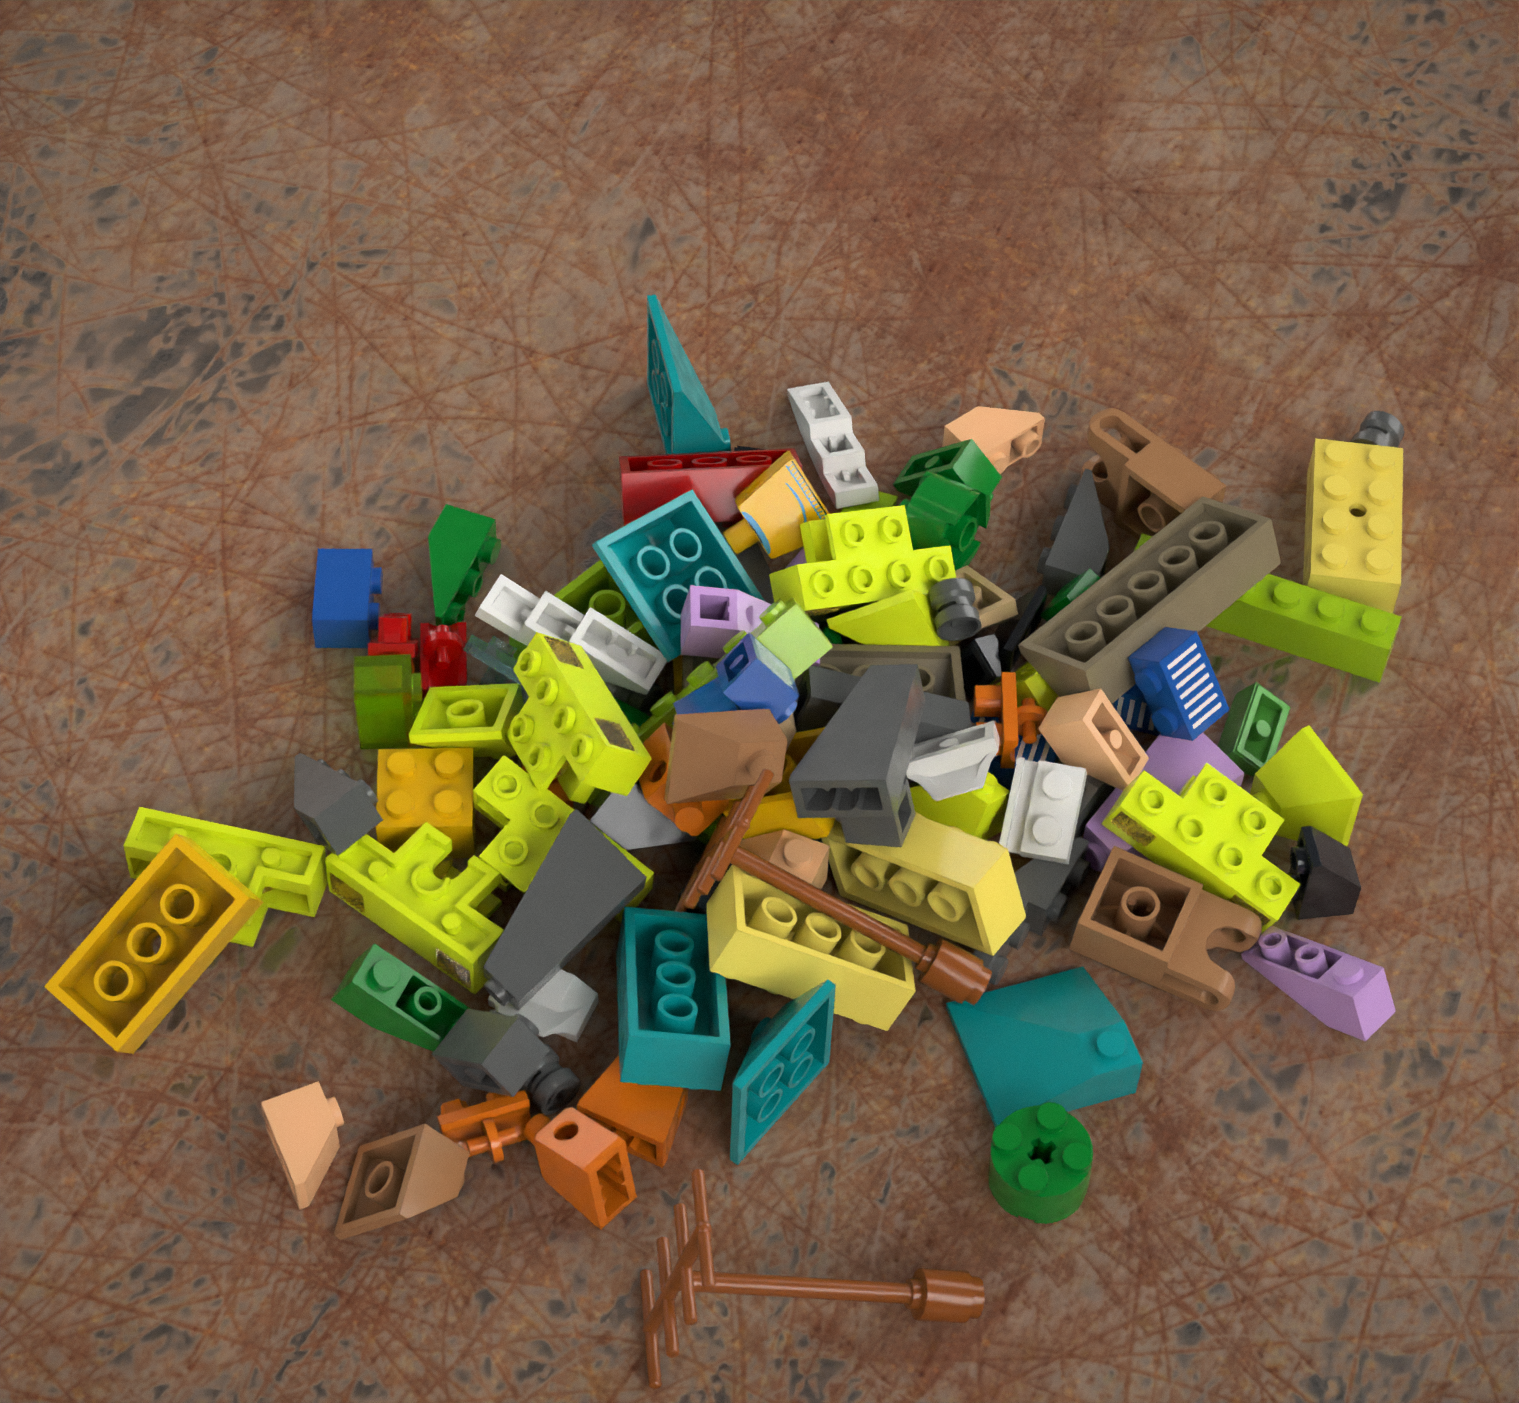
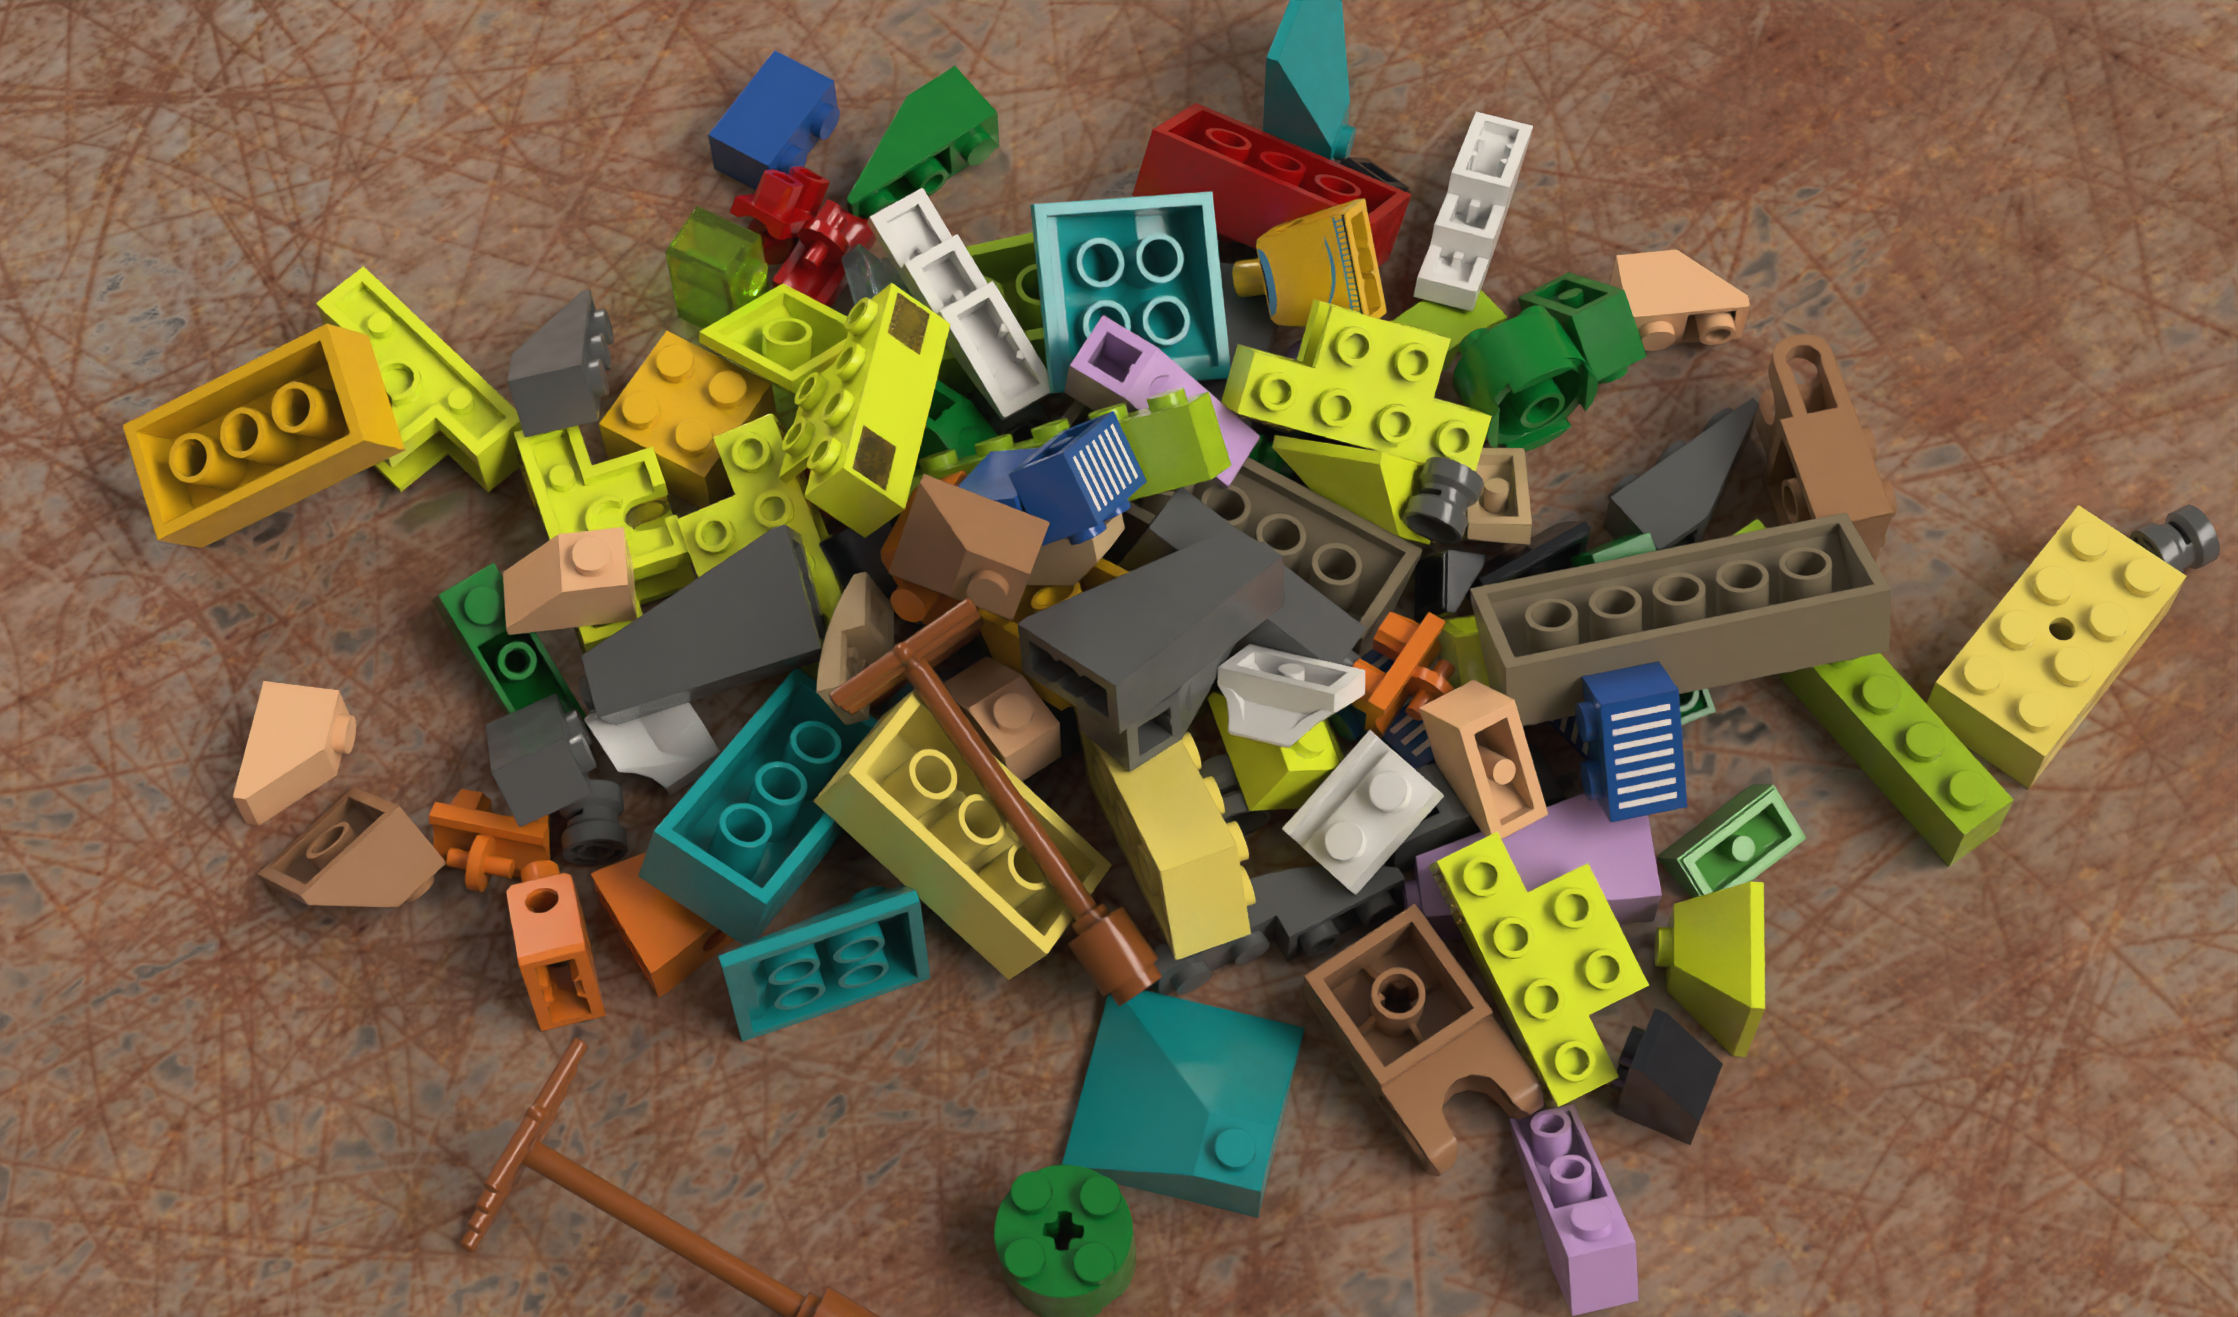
camera: 35 degrees right, 10 degrees up
none -> light nougat slope [503,527,637,635]
none -> tan slope [816,572,894,725]

